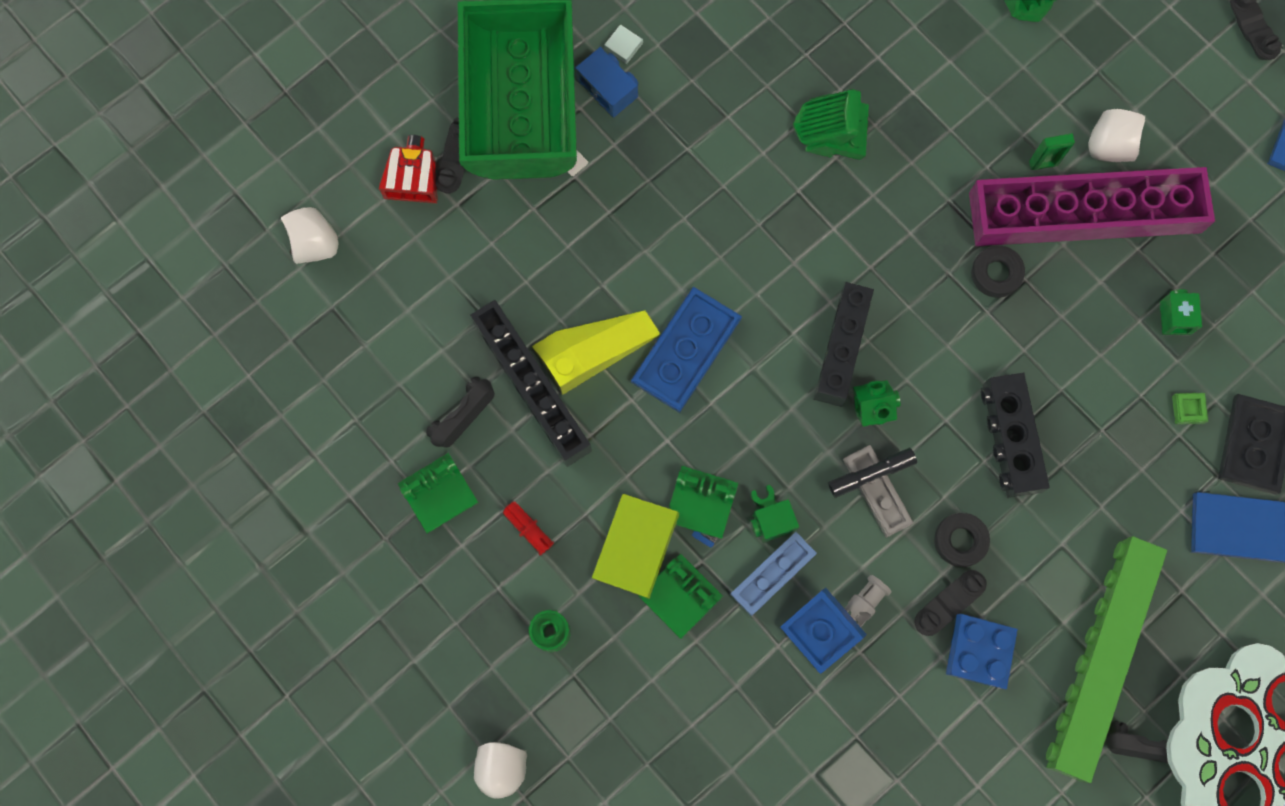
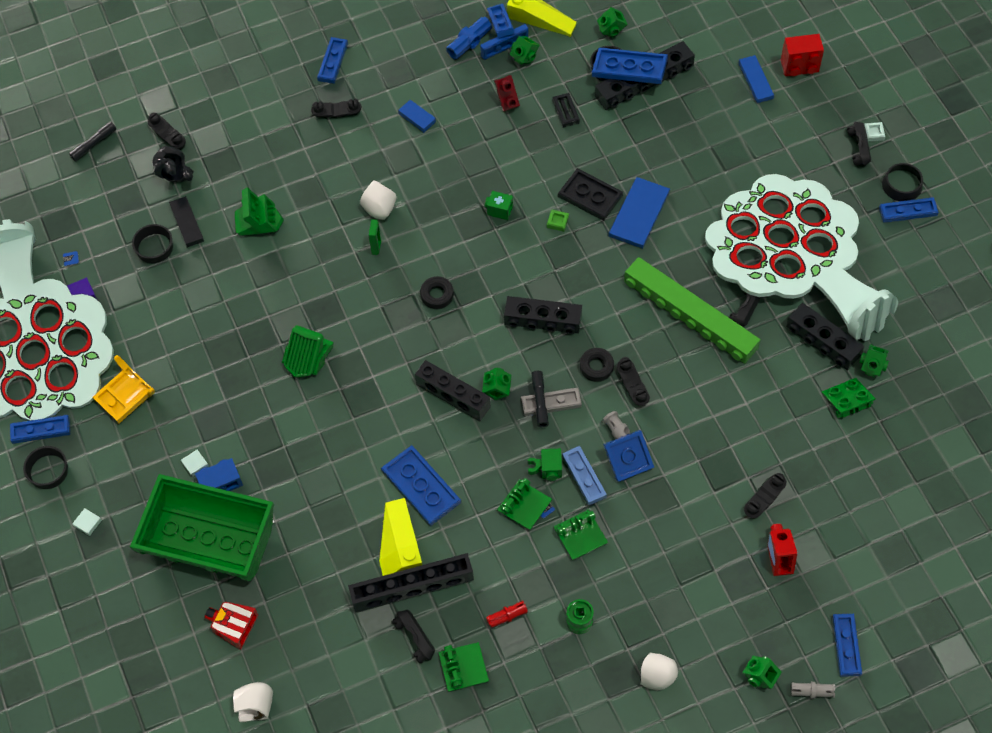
camera: 70 degrees left, 15 degrees down
black piece [436,117,466,194] -> none
lime tile [592,494,680,599] -> none
blue plate [946,614,1018,689] -> none
magenta brick [969,167,1215,246] -> none

